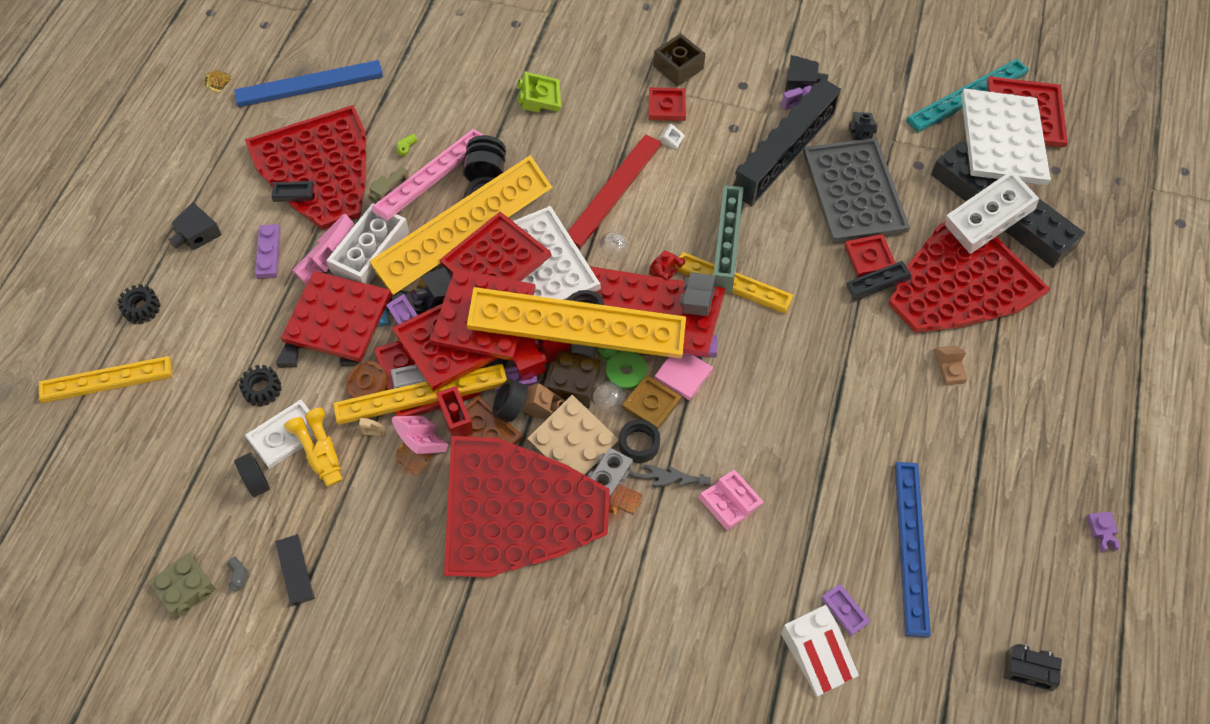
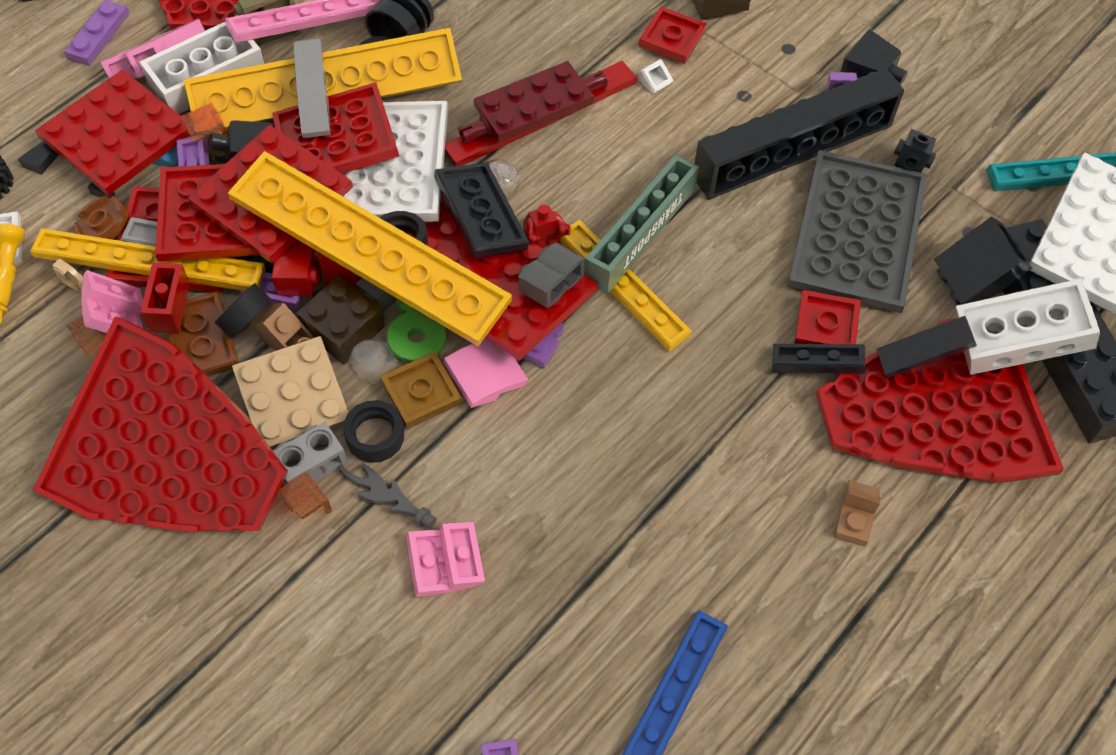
camera: 25 degrees right, 0 degrees up
none -> clear orange panel [181,102,227,142]
none -> light grey slope [294,38,331,138]
none -> black tile [434,162,530,258]
none -> dark red plate [458,61,608,144]
none -> black tile [877,316,977,378]
none -> black brick [934,217,1033,305]

